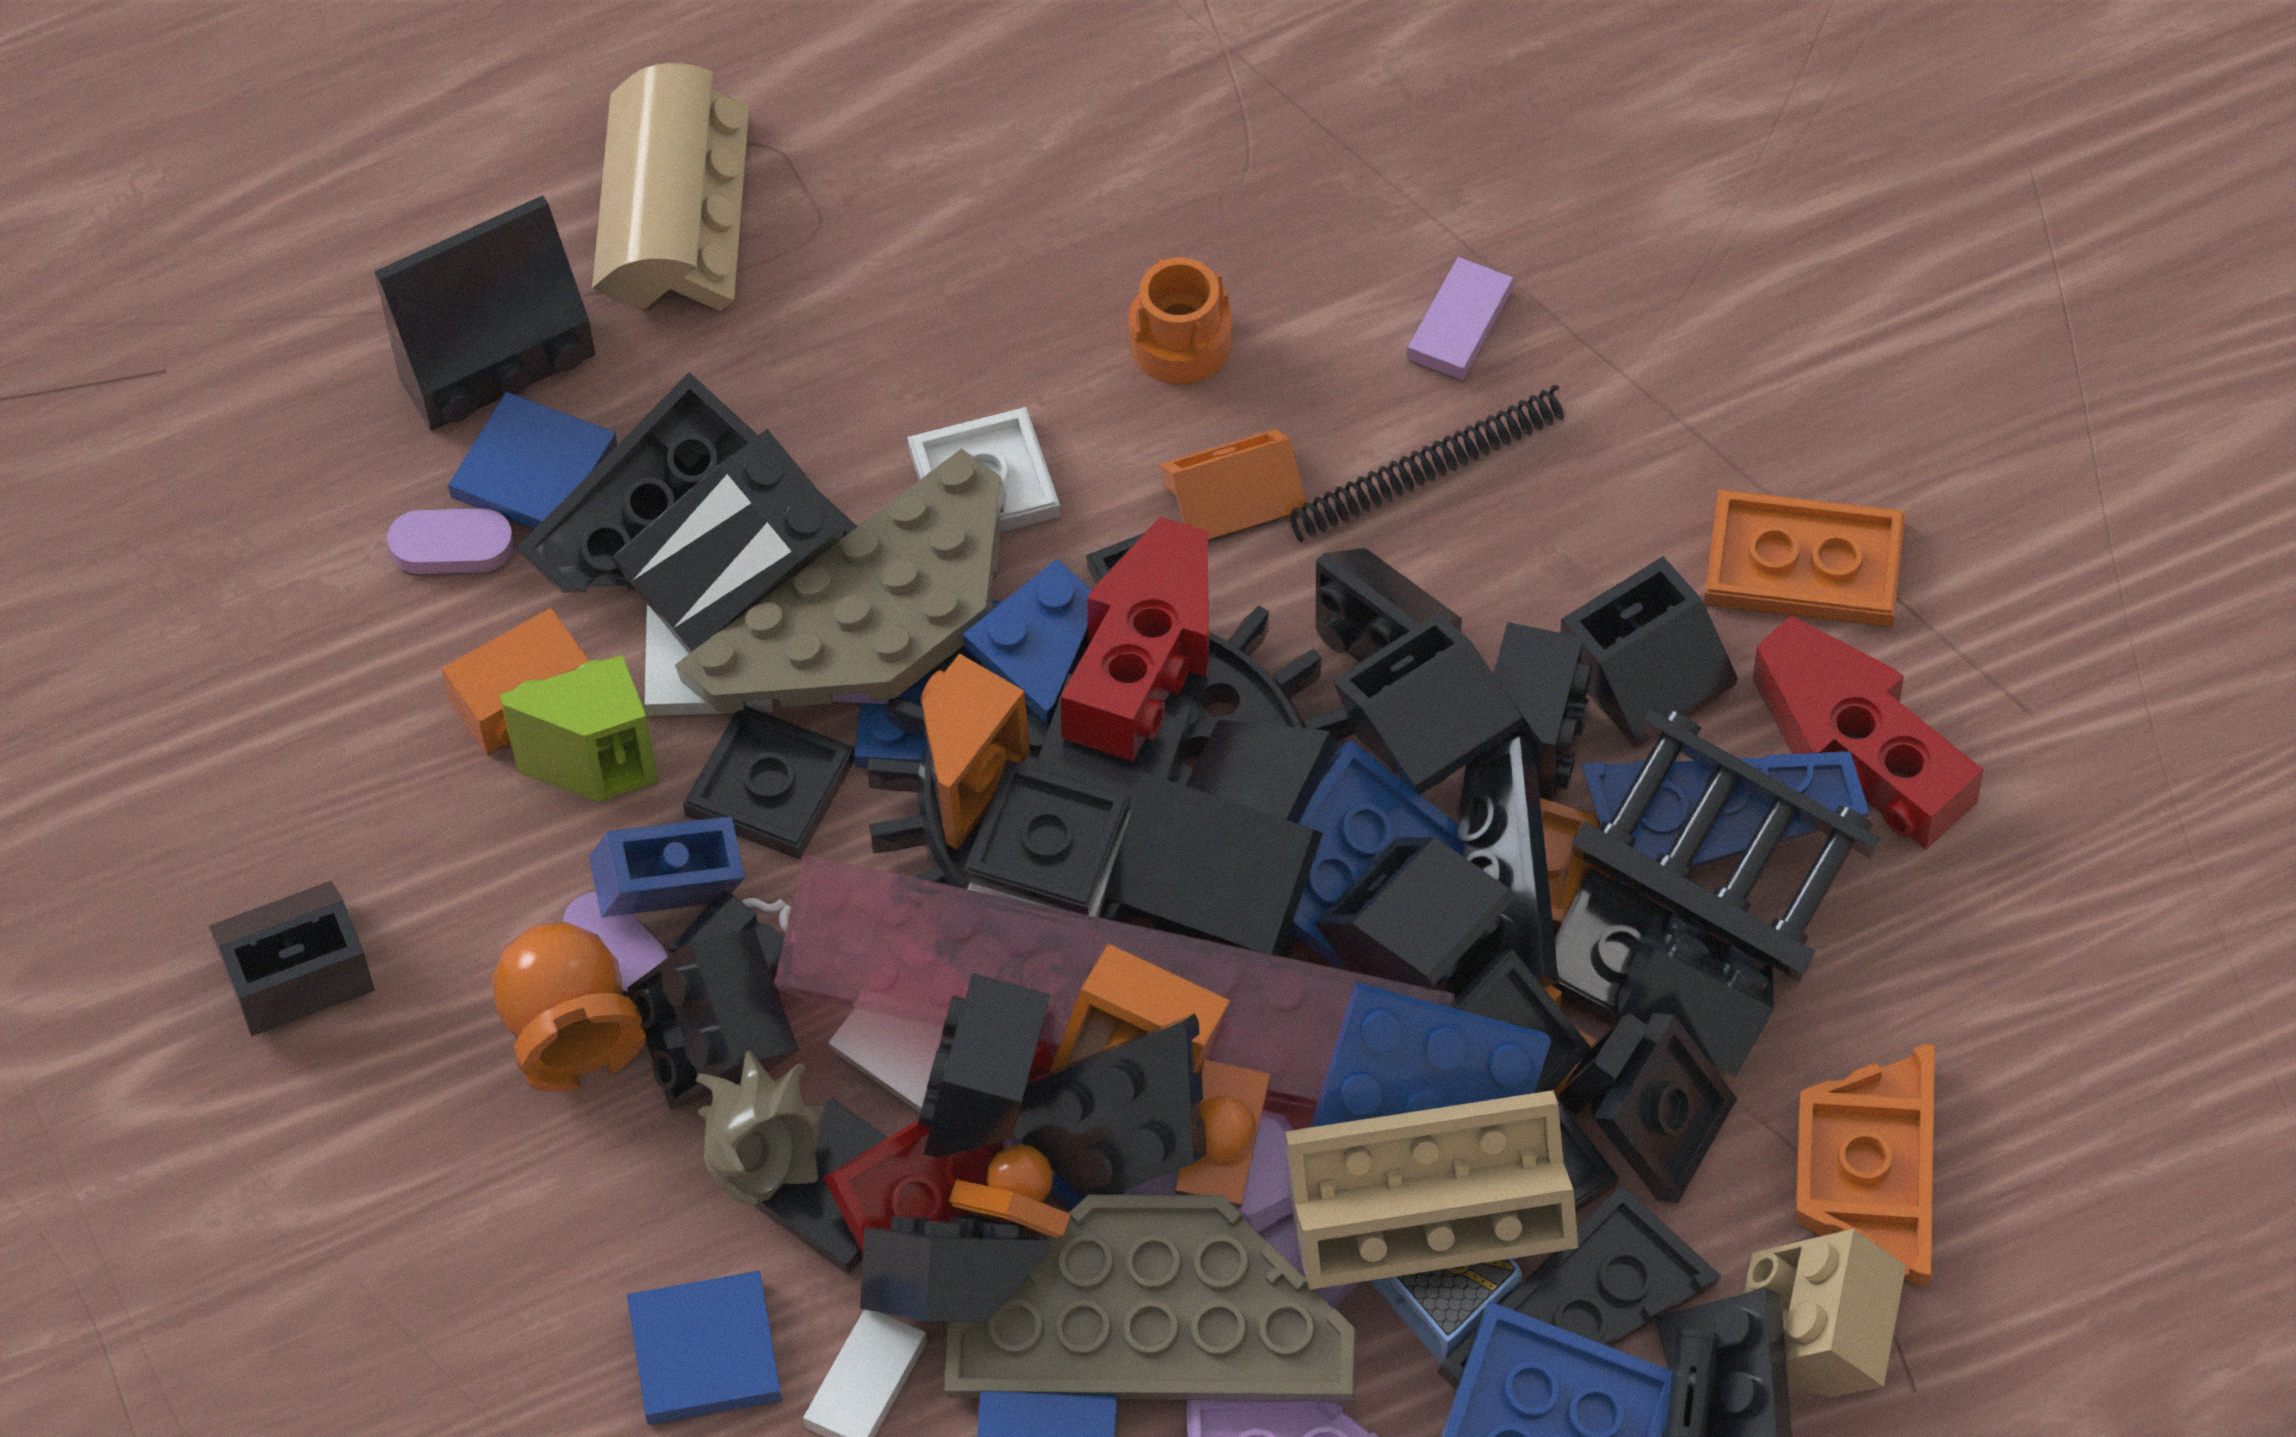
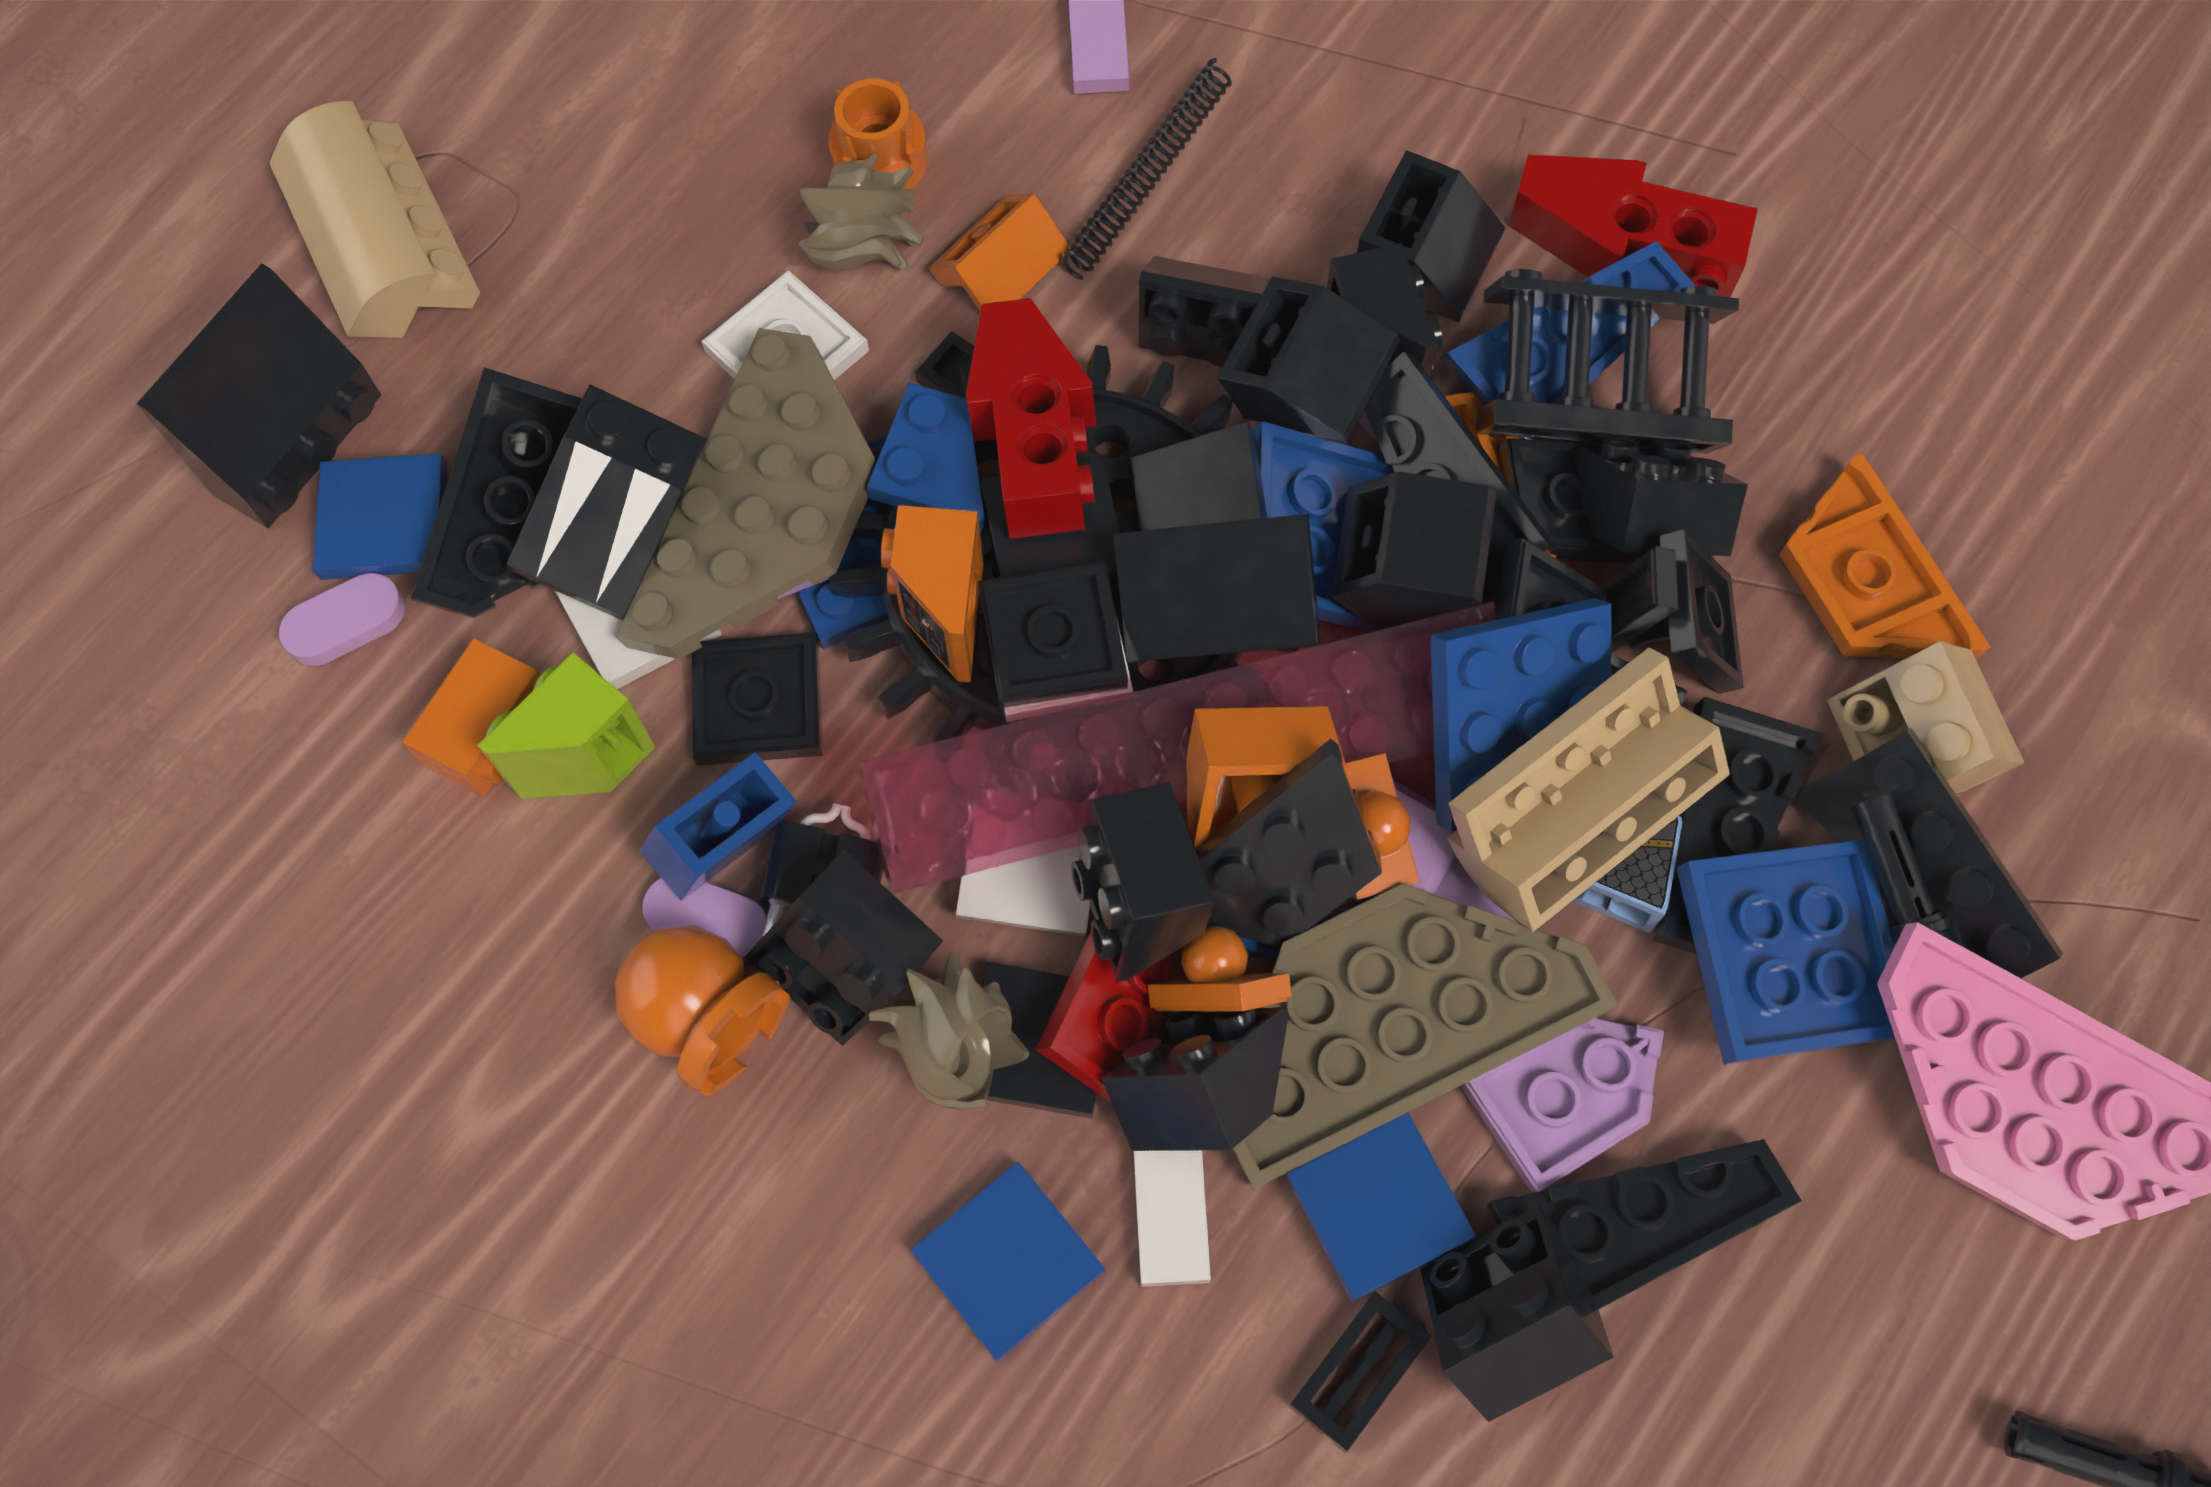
camera: 30 degrees left, 10 degrees up
black slope [209,881,375,1037] -> none
orange tile [1704,489,1906,627] -> none
none -> dark tan hair [798,153,924,272]

